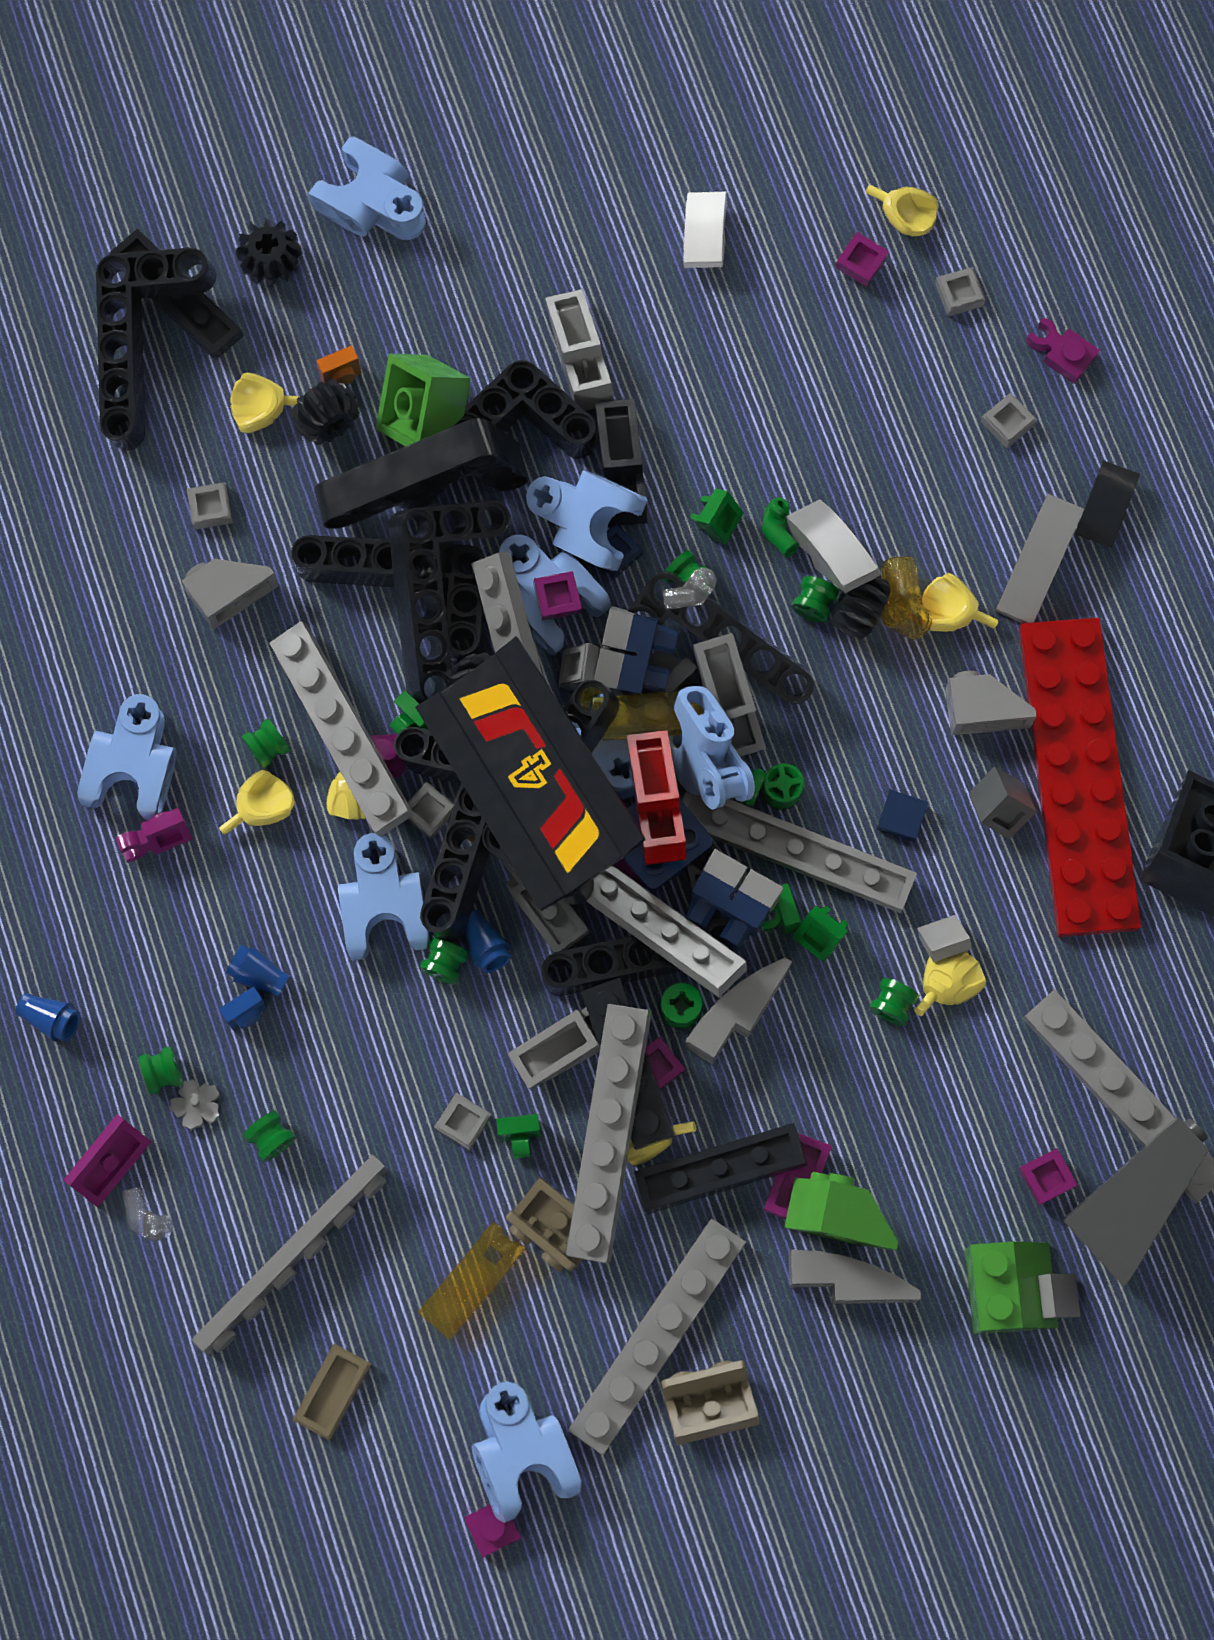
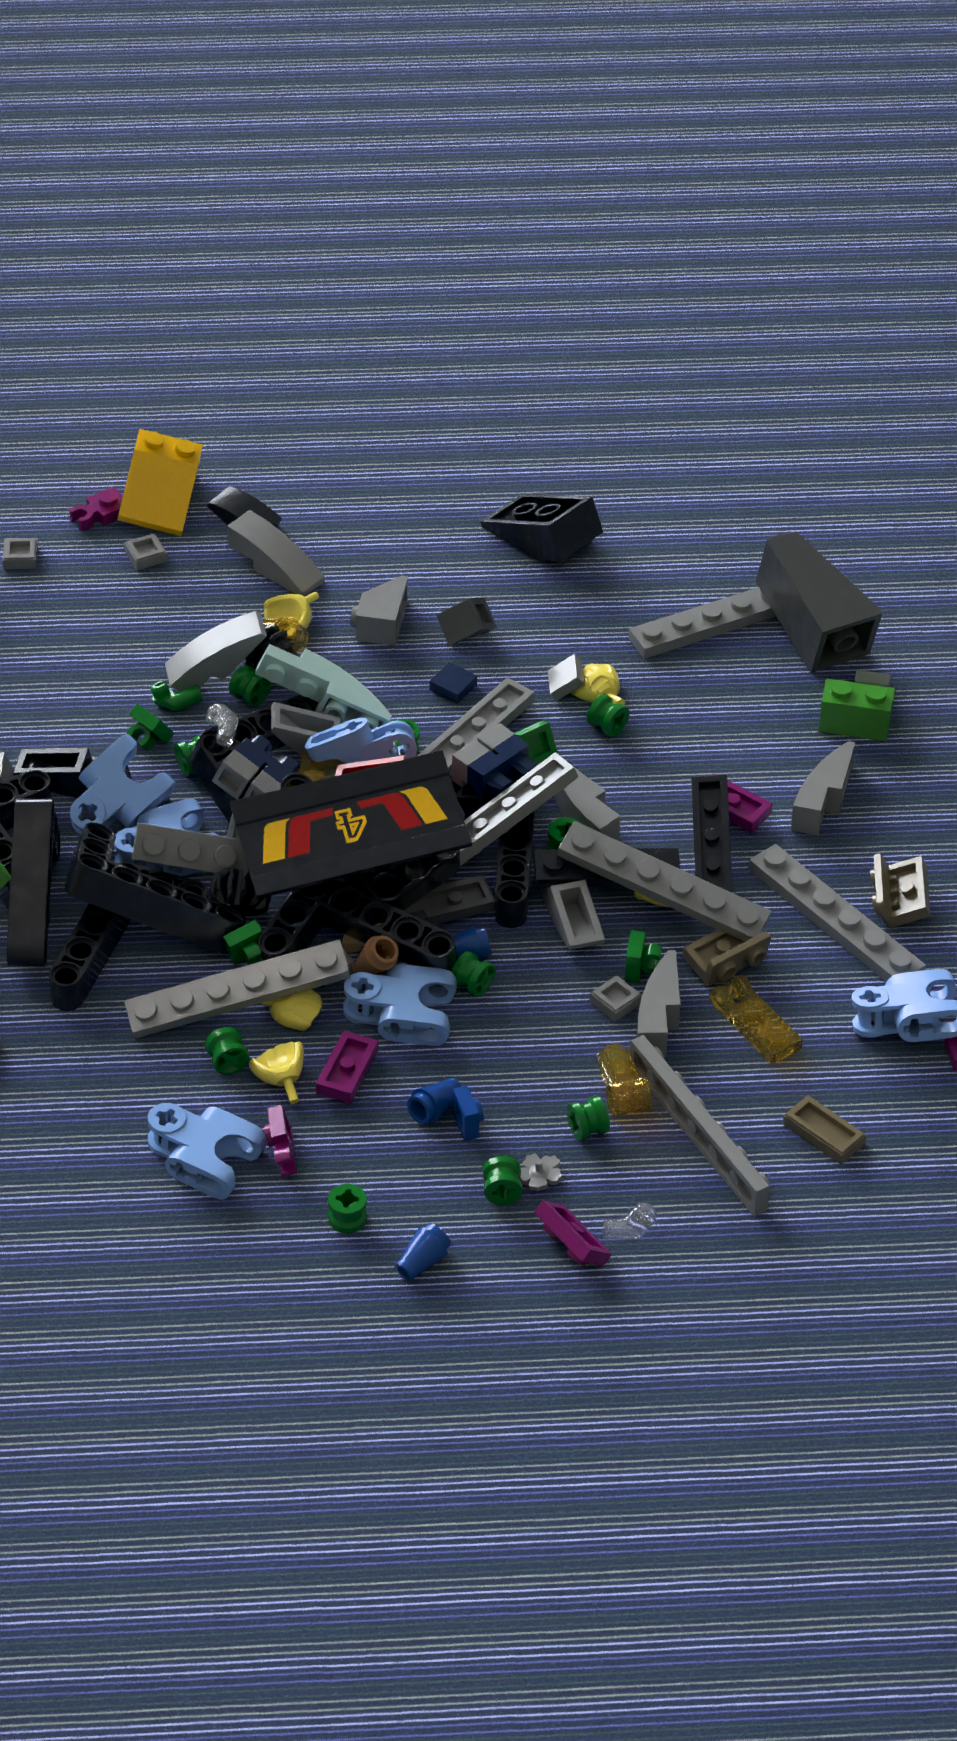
camera: 75 degrees left, 30 degrees down
light grey slope [181,559,278,630] -> none
magenta plate [533,571,582,621] -> none
bright green slope [784,1172,898,1250] -> none
red plate [1018,617,1141,937] -> none
magenta plate [1018,1148,1077,1206] -> none
none -> yellow slope [117,429,203,536]
none -> light aqua slope [255,644,392,730]
none -> magenta plate [316,1030,379,1103]
none -> green wheel [328,1183,367,1234]
none -> medium nougat cone [352,936,399,975]
none -> clear yellow piece [597,1043,652,1116]
none -> light grey slope [637,950,681,1058]

